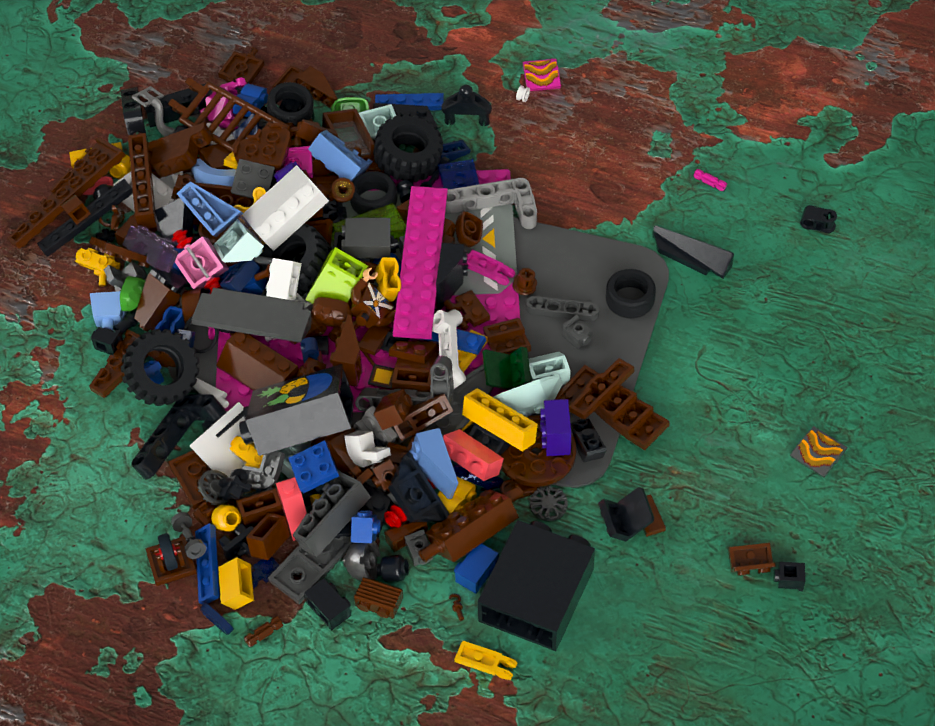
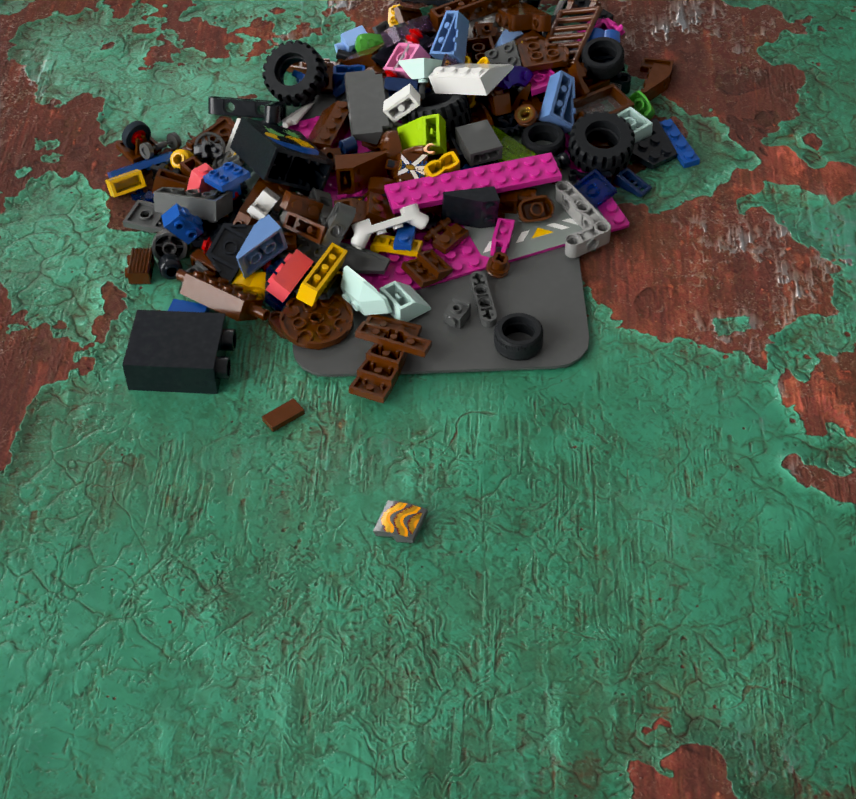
camera: 70 degrees right, 5 degrees down
black brick [91,327,123,355] -> none
dark blue tile [200,603,234,635] -> none
reddish brown plate [218,47,264,84] -> none
reddish brown axle [244,616,283,647] -> none
black brick [304,578,351,631] -> none
reddish brown tile [348,466,373,484] -> none
black connector [441,84,492,126] -> none
yellow hinge [455,641,518,680] -> none
dark green bracket [482,347,532,390] -> none
white bush [516,85,530,102] -> none
slope [523,59,561,91] -> none
dark grey wheel [530,485,568,521] -> none
dark purple brick [540,399,571,456] -> none
black slope [570,418,607,462] -> none
black bracket [598,487,654,542] -> none
black wedge [653,225,734,279] -> none
dark pink axle [693,169,727,191] -> none
reddish brown bracket [728,543,776,576] -> none
black brick [774,562,806,592] -> none
black piece [800,205,837,233] -> none

